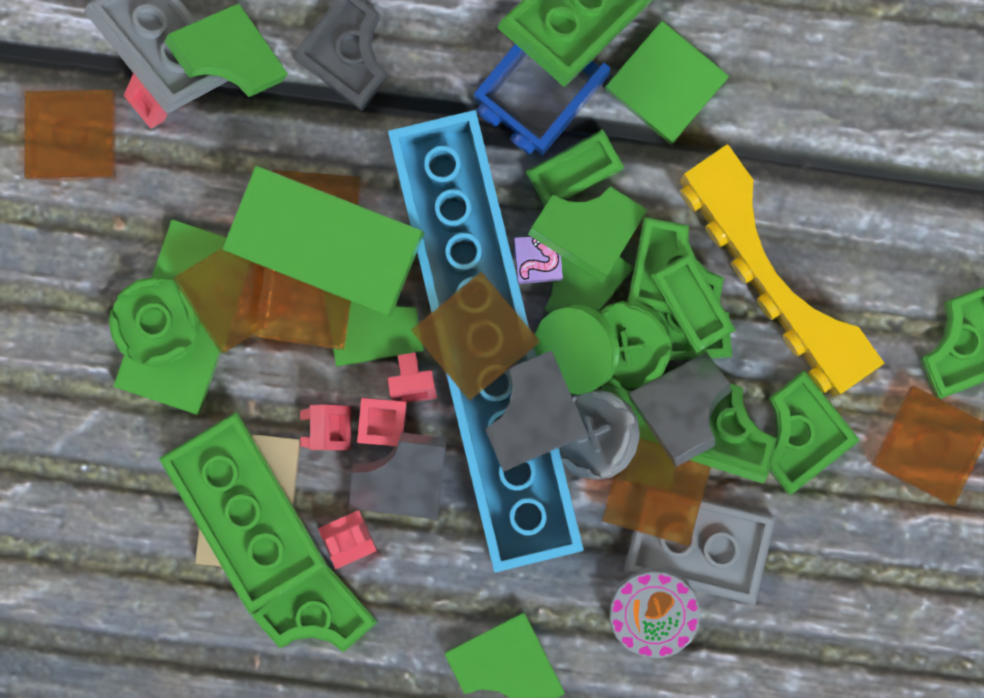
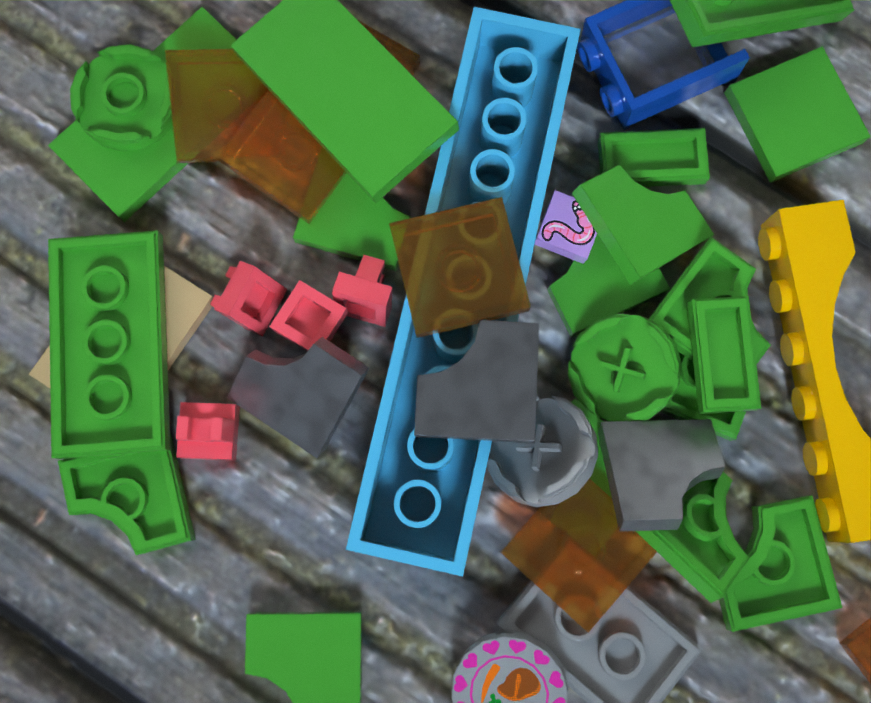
camera: 25 degrees right, 5 degrees down
bright green tile [534,304,620,395] -> none

